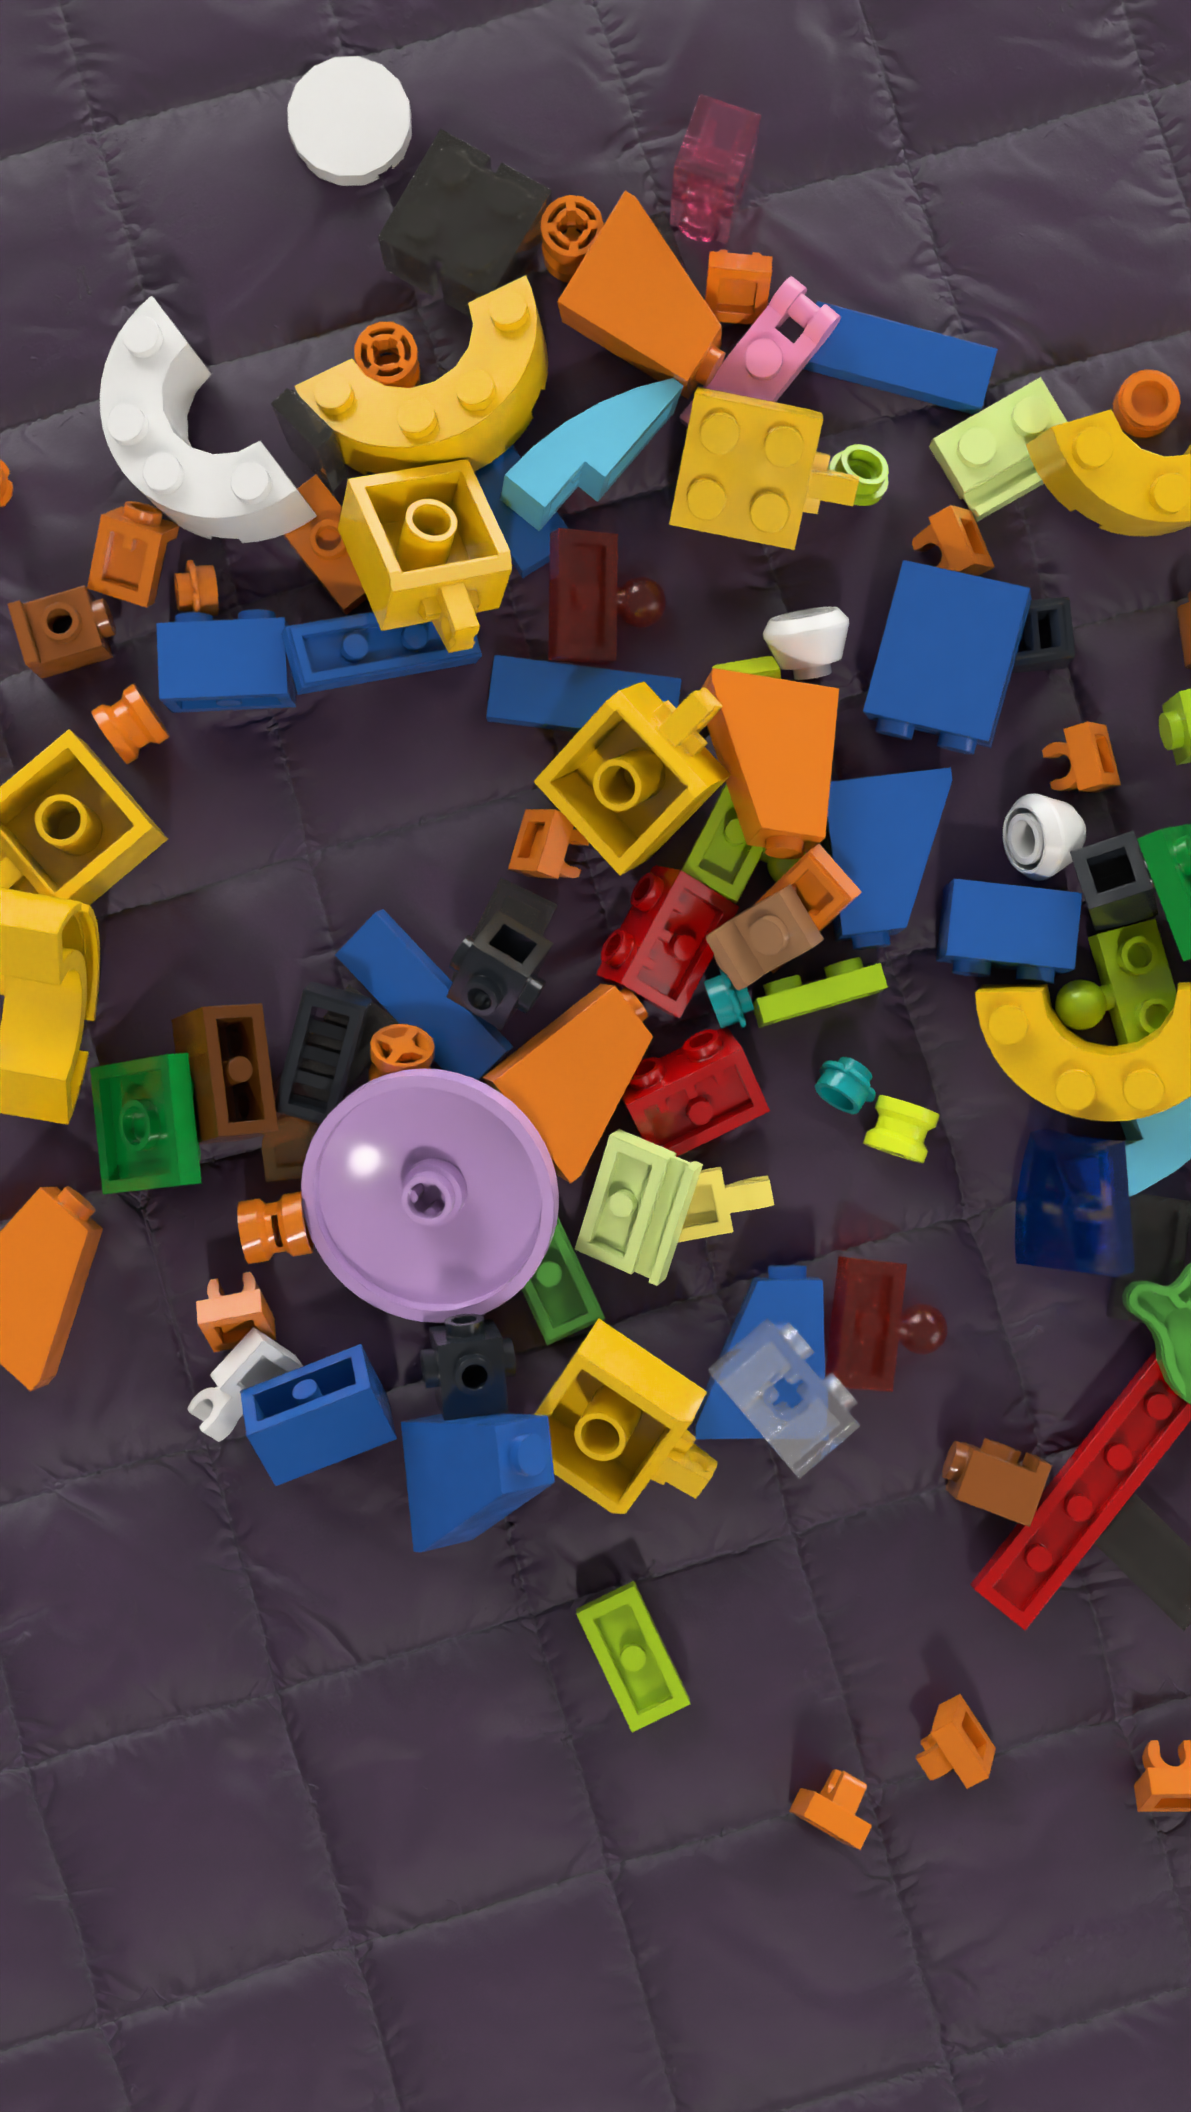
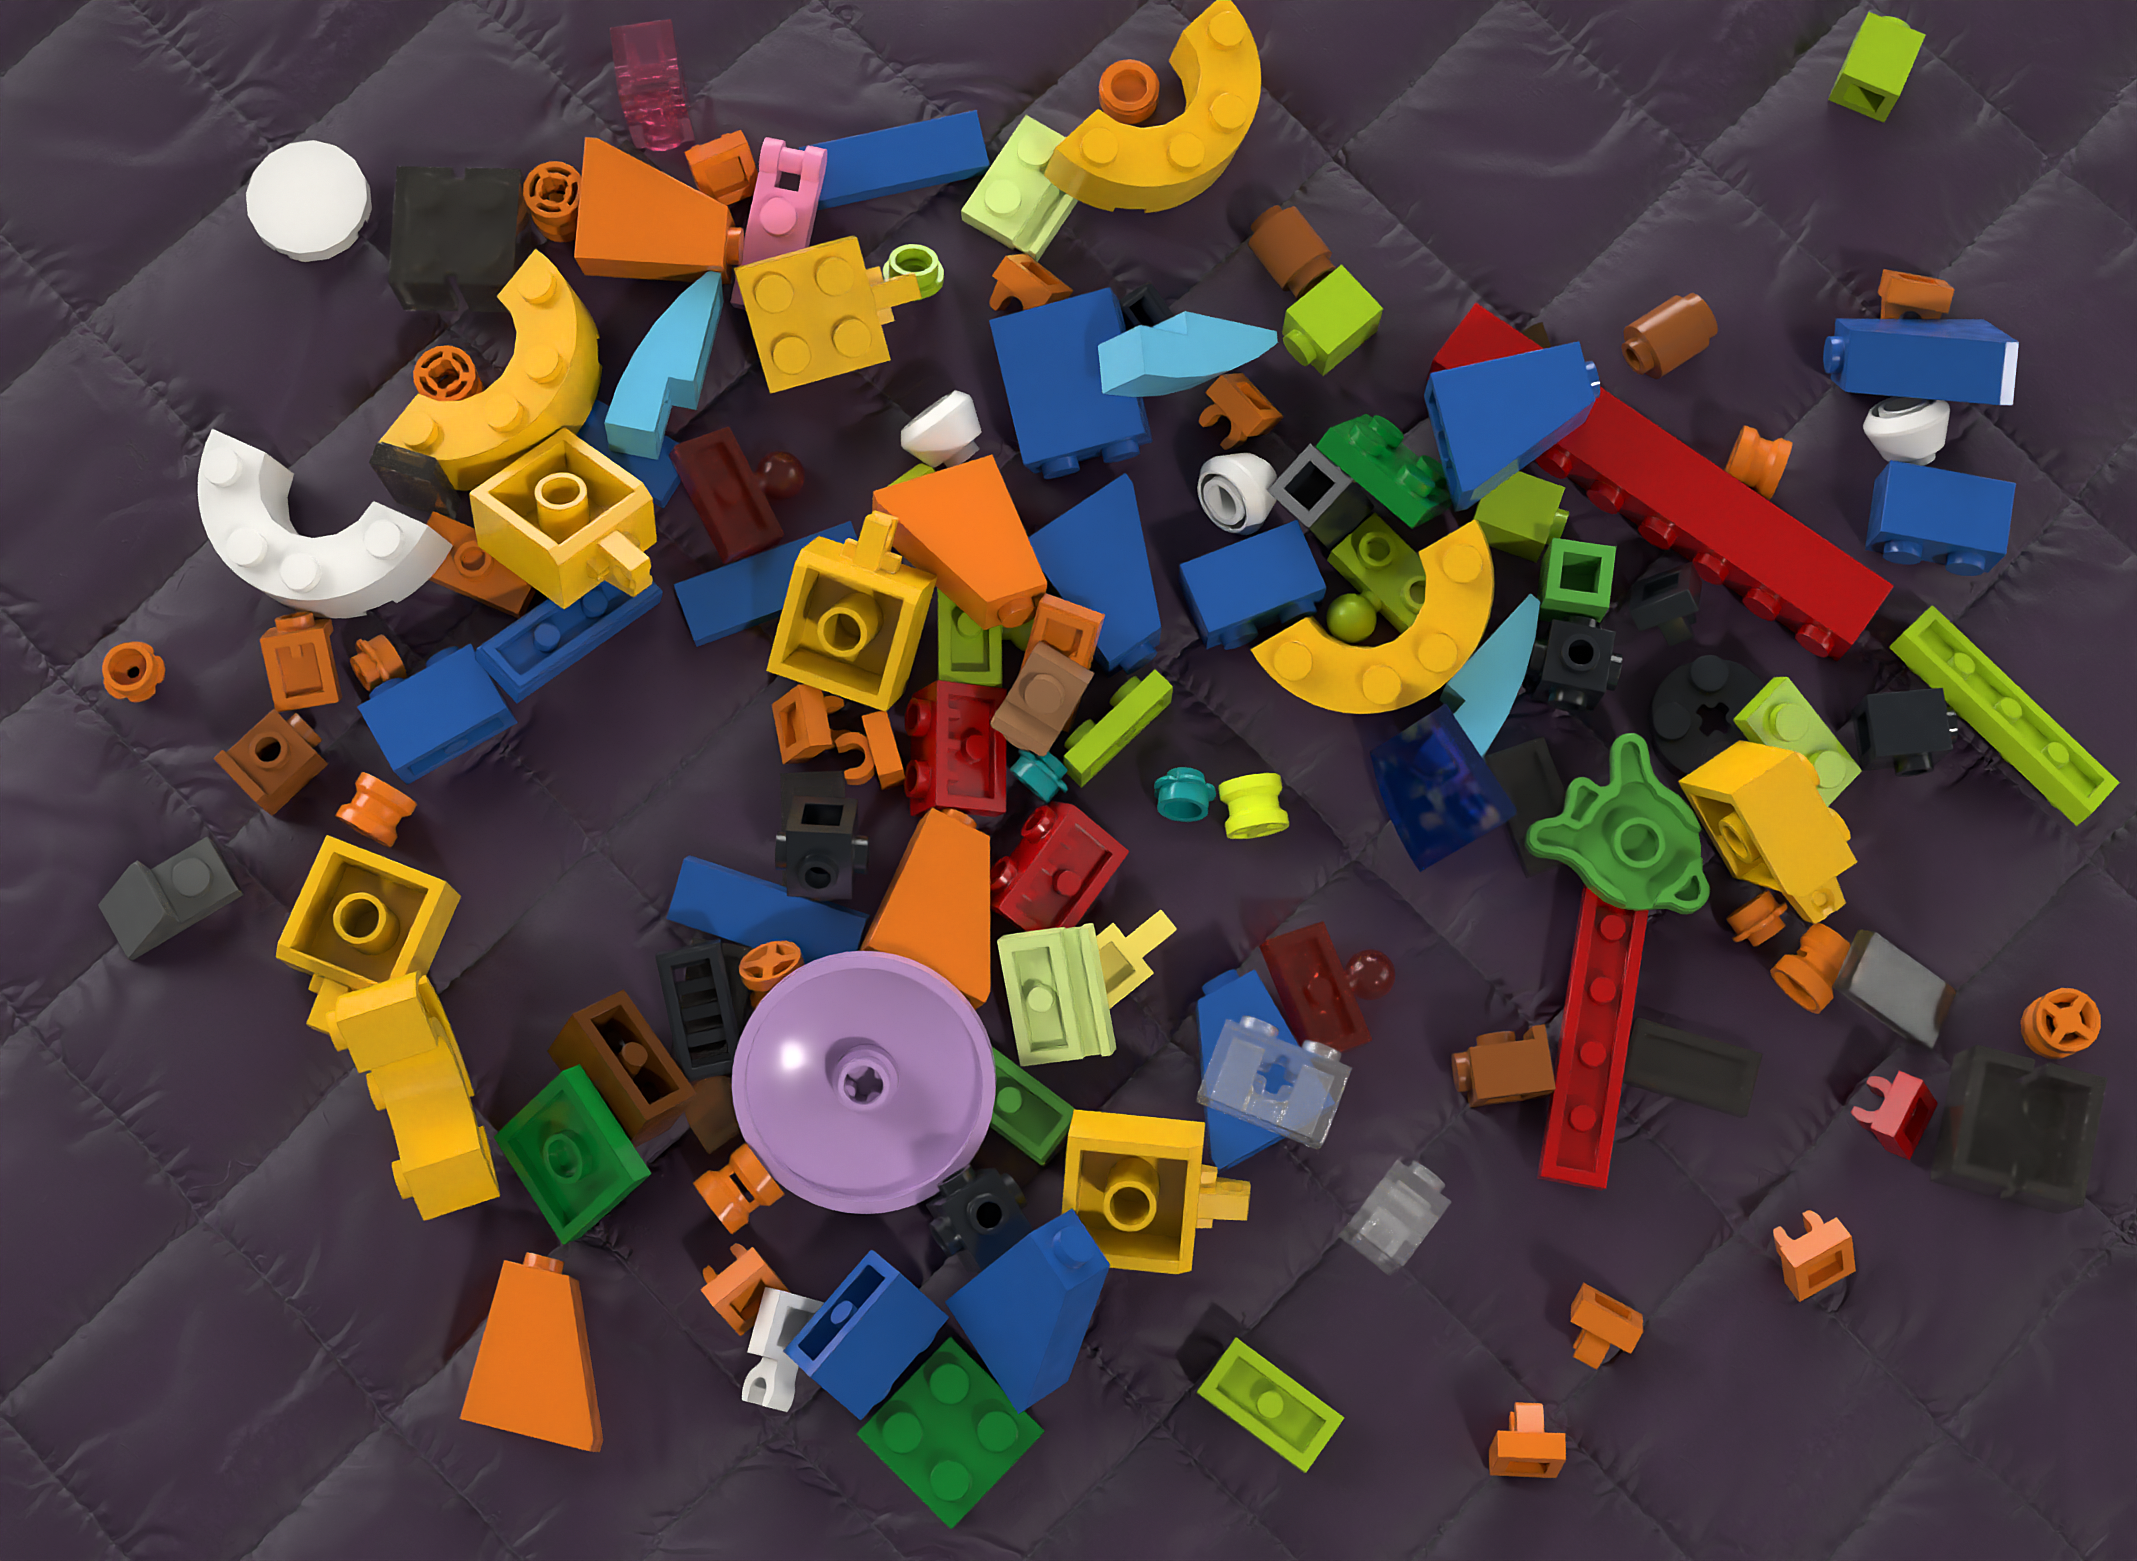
camera: 25 degrees left, 10 degrees down
none -> orange tile [835,710,905,790]
none -> green plate [856,1337,1045,1530]
none -> medium azure slope [1098,311,1278,397]
none -> clear brick [1337,1160,1452,1276]

